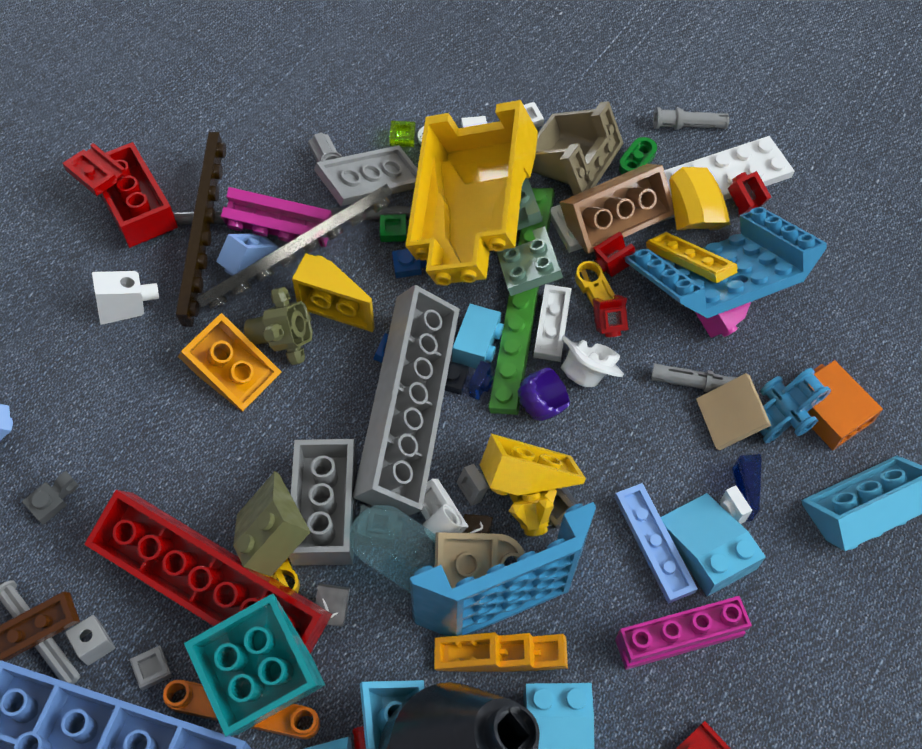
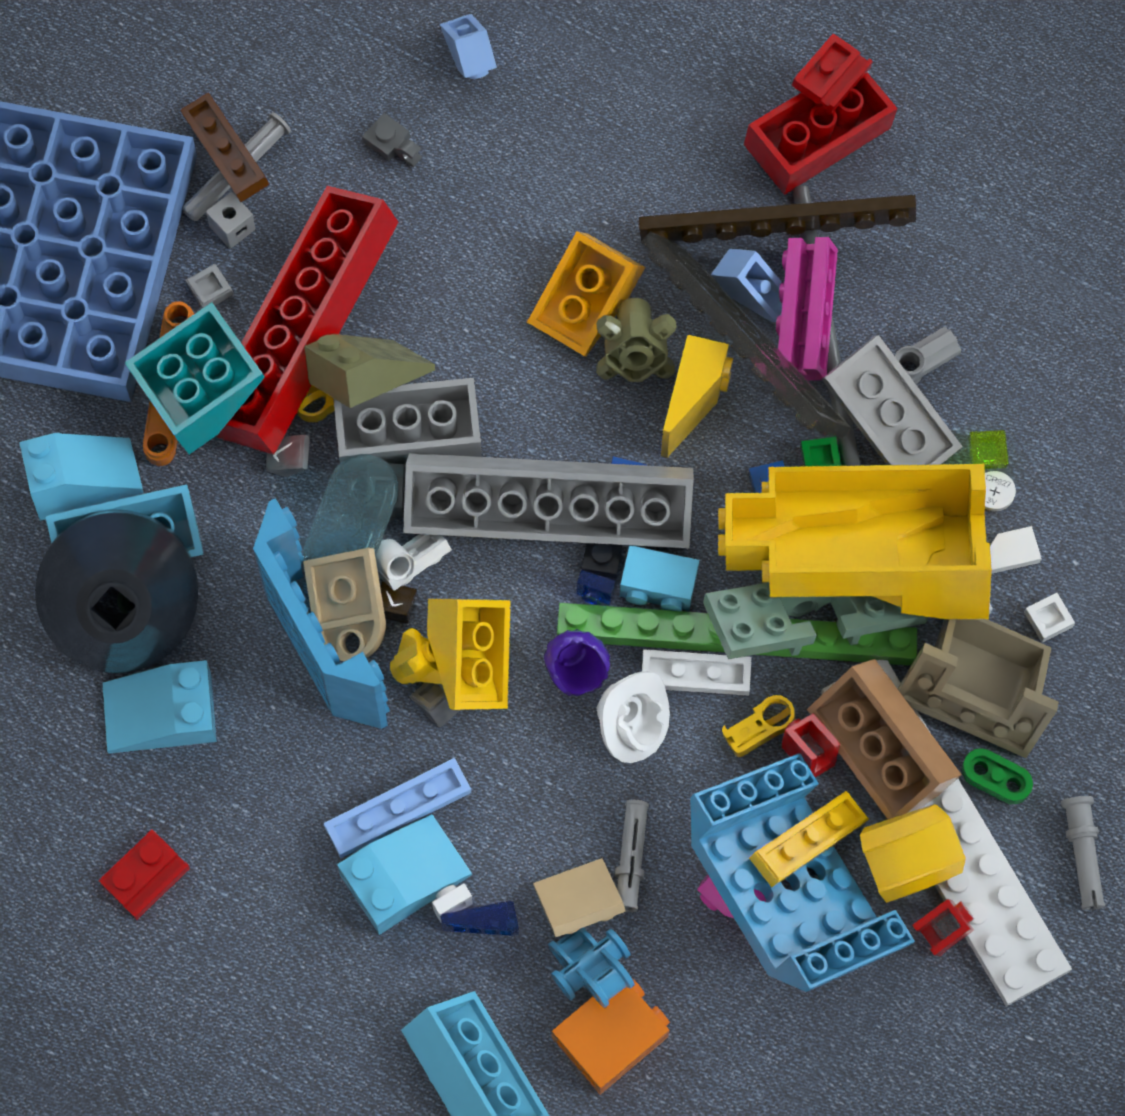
camera: 85 degrees right, 10 degrees up
white torso [92,271,159,325] -> none
light orange slope [434,632,568,672] -> none
light grey plate [457,464,489,506] -> none
red window [593,295,628,337] -> none
dark pink brick [615,596,752,670] -> none

